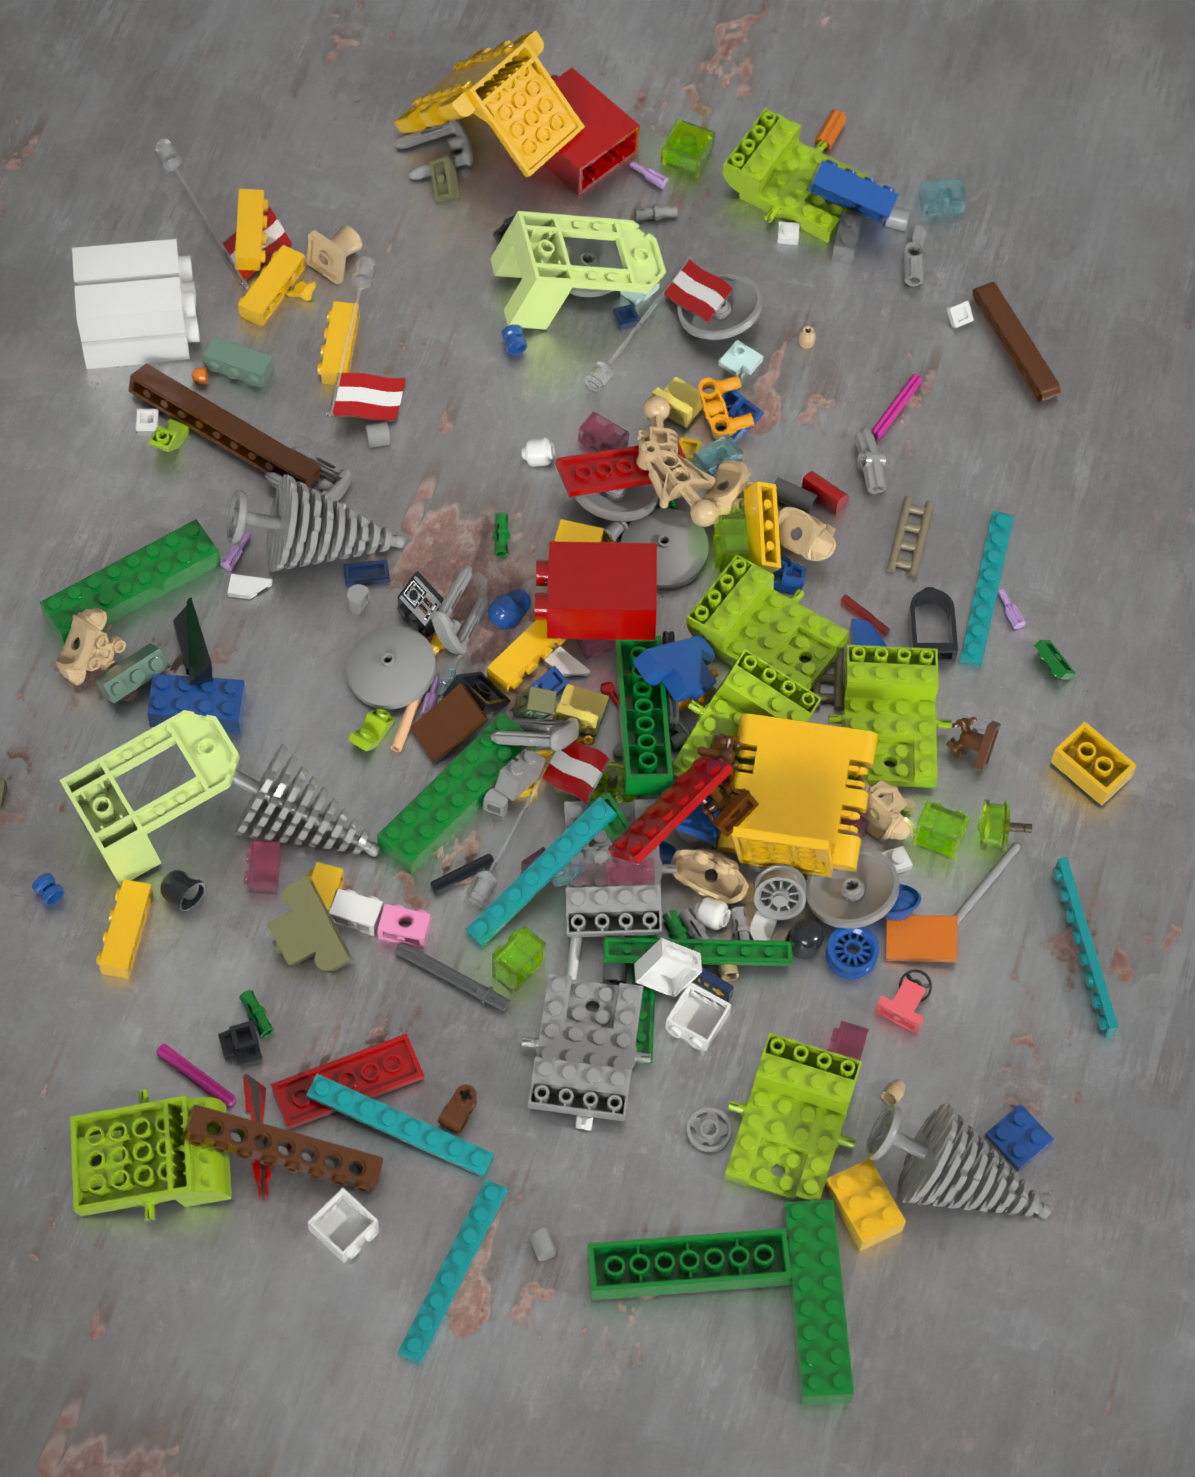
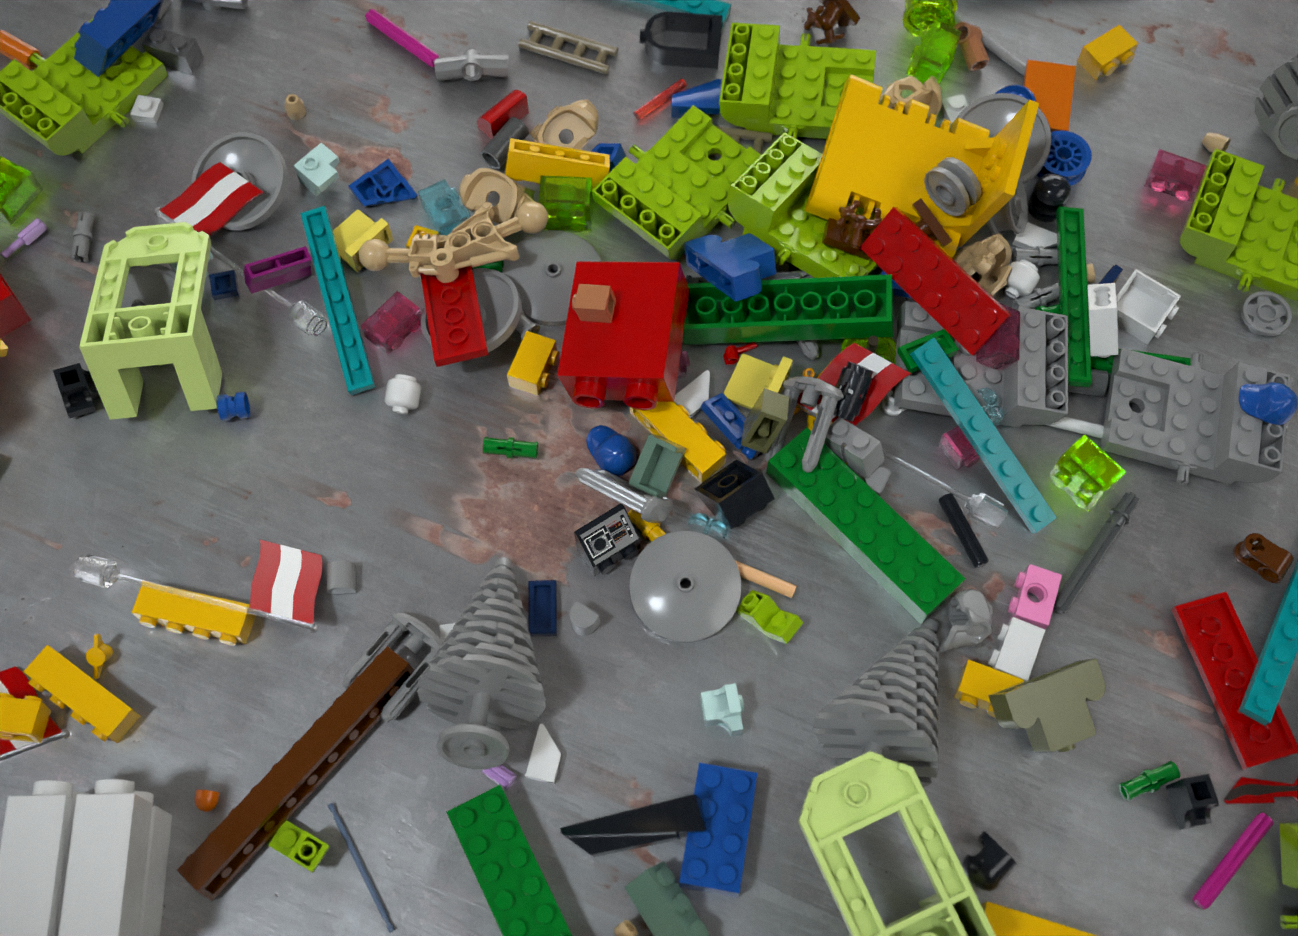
camera: 80 degrees left, 5 degrees up
white tile [136,409,159,431] -> none
sand green brick [203,336,274,388] -> none
clear pink brick [244,841,282,895] -> none
tan plant [306,226,362,285] -> none
reddish brown tile [410,683,488,763] -> none
lavender axle [421,675,440,716] -> none
light orange piece [698,375,754,442] -> none
coral piece [875,969,932,1034] -> none
blue plate [985,1104,1054,1171] -> none
none -> magenta piece [244,246,312,294]
none -> teal plate [300,206,376,395]
none -> sand blue piece [328,803,395,933]
none -> nougat brick [572,284,616,323]
none -> sand green panel [628,434,687,498]
none -> light aqua brick [700,683,744,737]
none -> black piece [833,361,874,422]
none -> light grey wheel [924,157,982,216]
none -> light grey head [939,589,993,653]
none -> nougat piece [951,22,990,72]
none -> yellow brick [1077,24,1139,81]
none -> blue piece [1239,382,1298,425]

